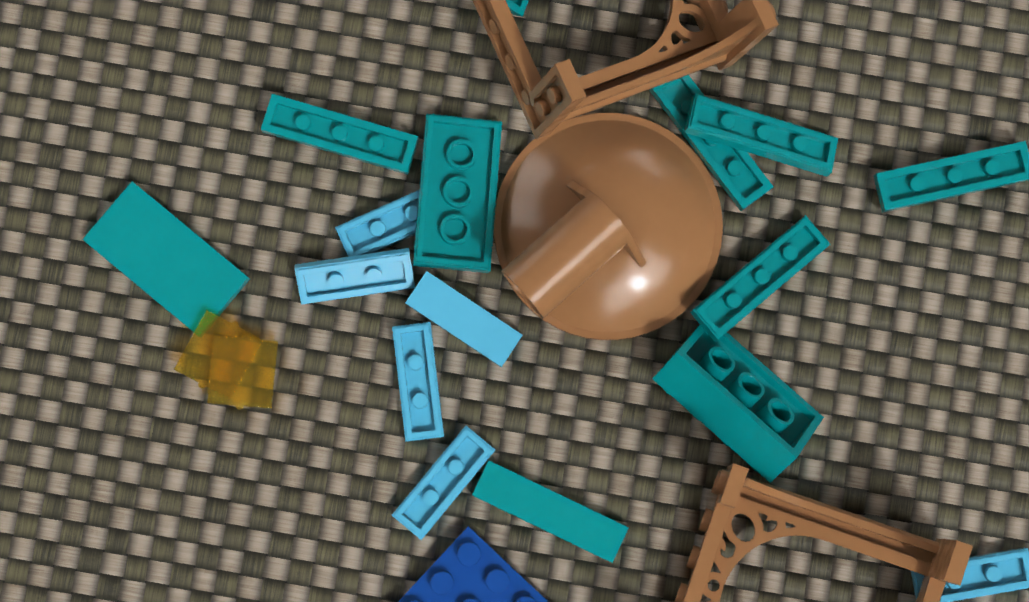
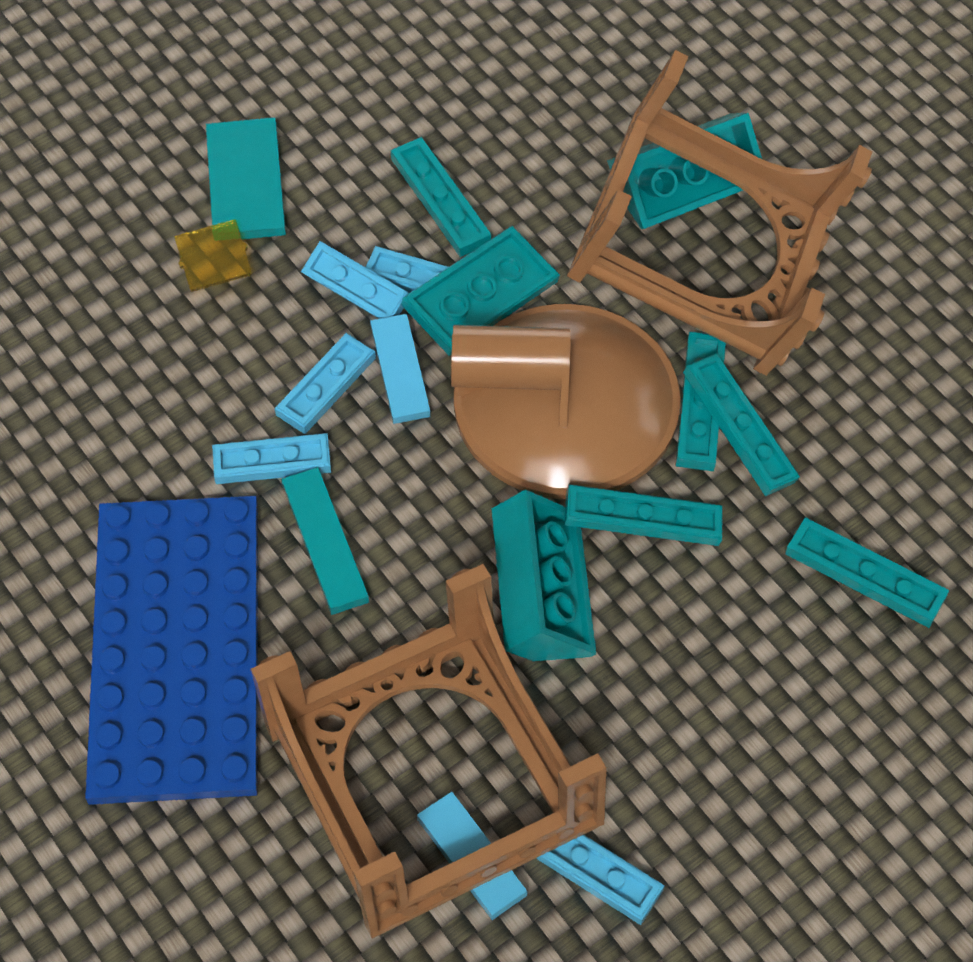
camera: 40 degrees right, 25 degrees down
clear yellow piece [207,334,278,410] -> none

